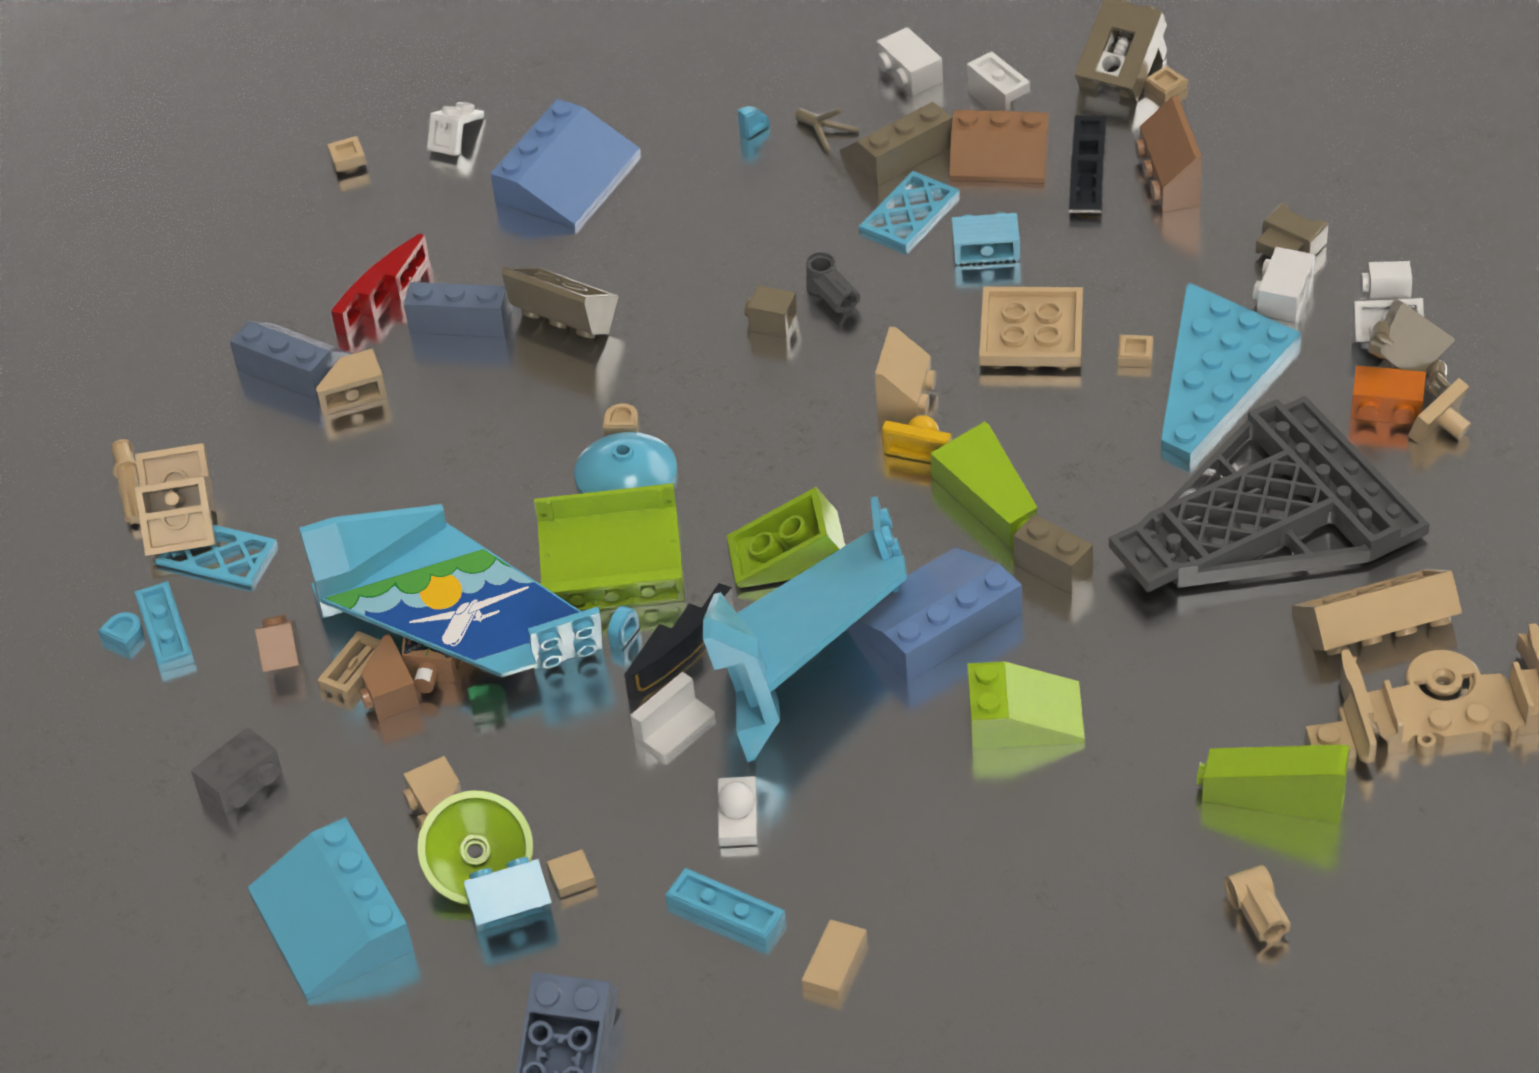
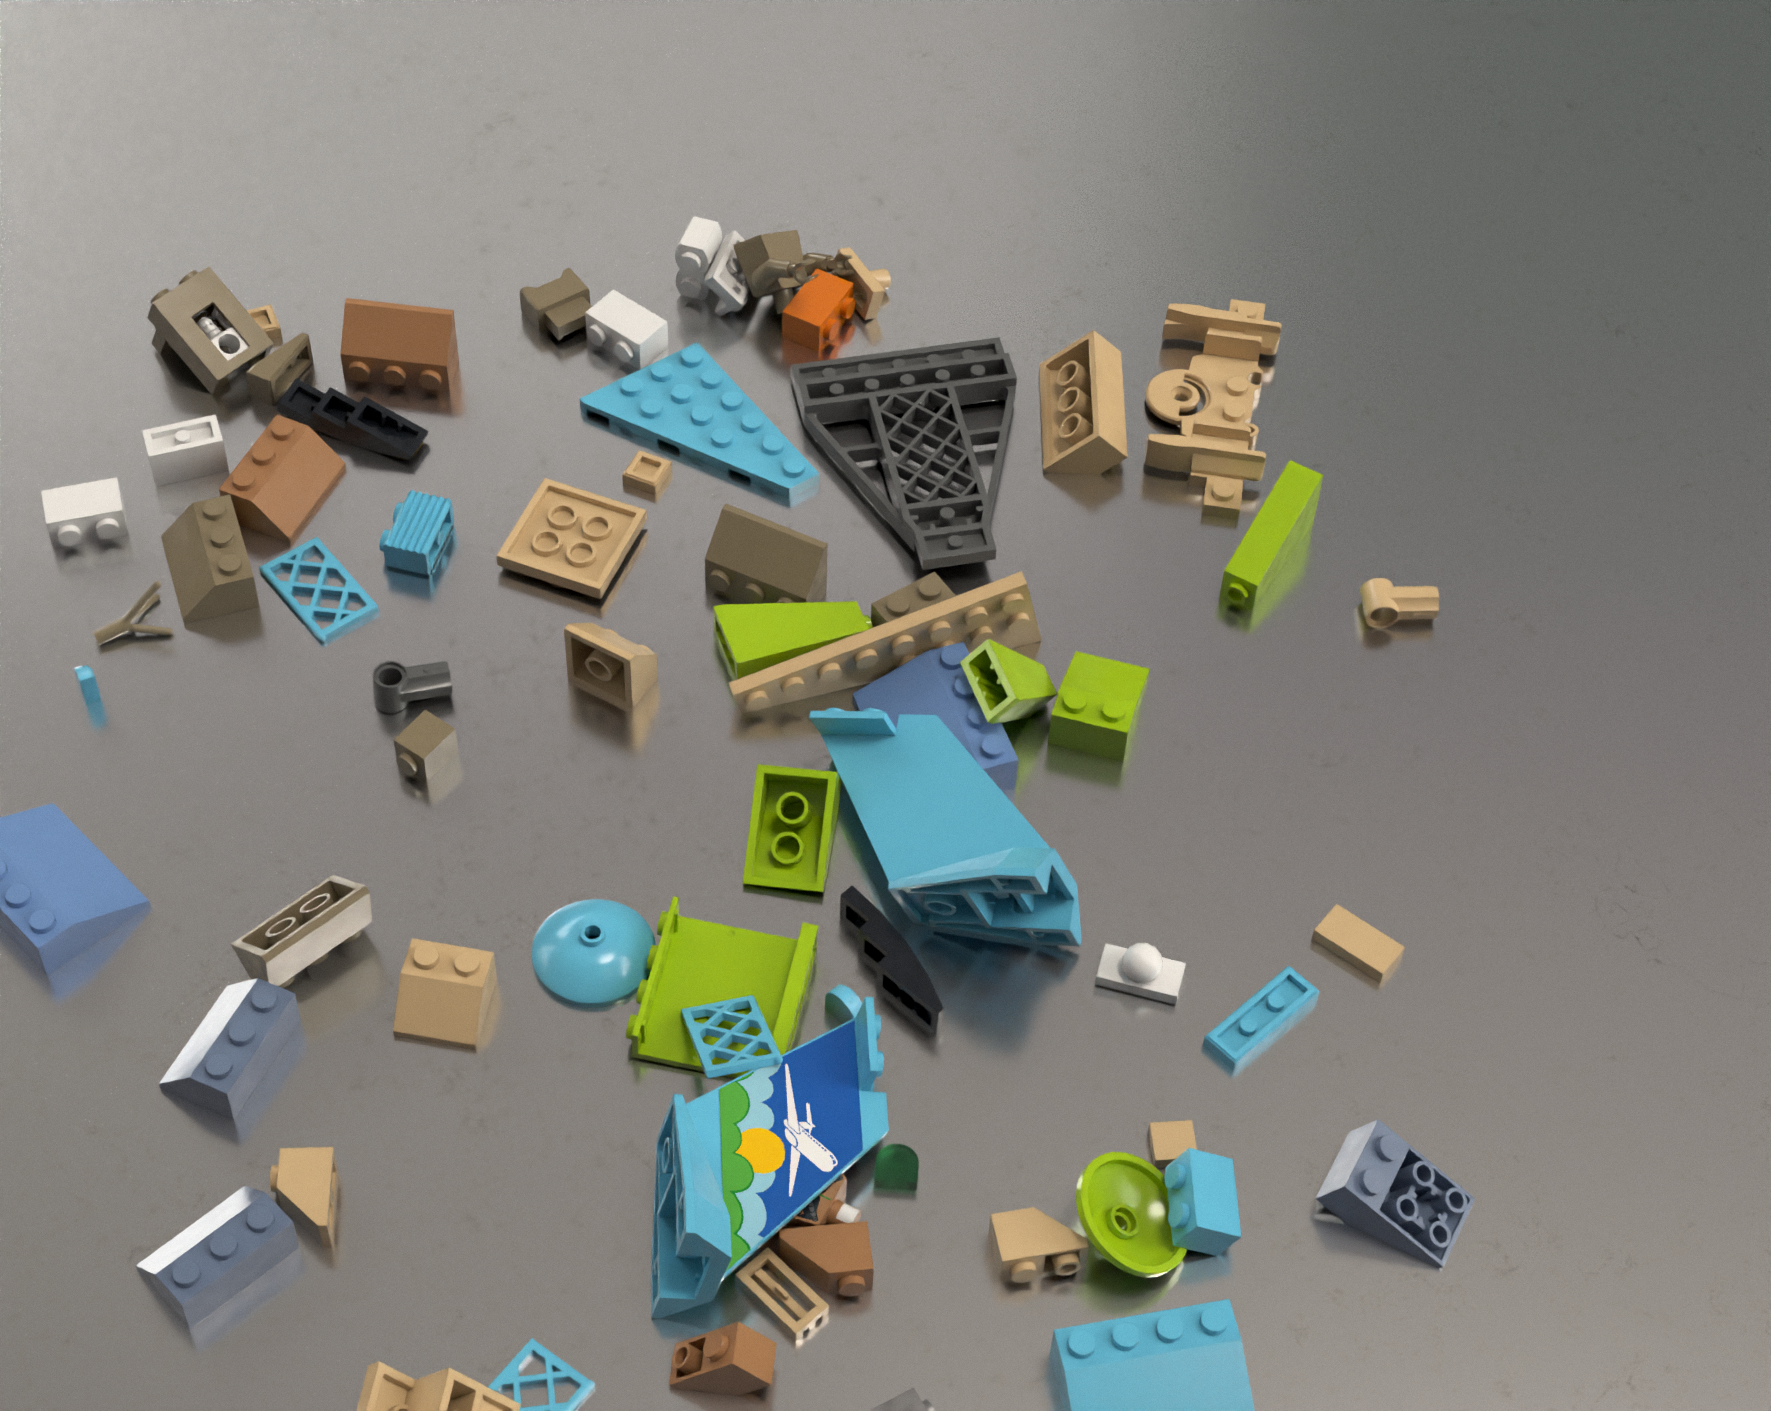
camera: 80 degrees left, 5 degrees up
red slope [331,234,429,337] -> none
tan tile [603,403,639,436] -> none
white panel [630,672,715,760] -> none
yellow tile [882,415,952,462] -> none
none -> dark tan slope [245,332,313,406]
none -> tan slope [393,938,497,1050]
none -> medium azure window [681,995,783,1079]
none -> dark tan slope [705,504,828,604]
none -> tan wing [729,571,1042,714]
none -> lime slope [960,639,1057,724]

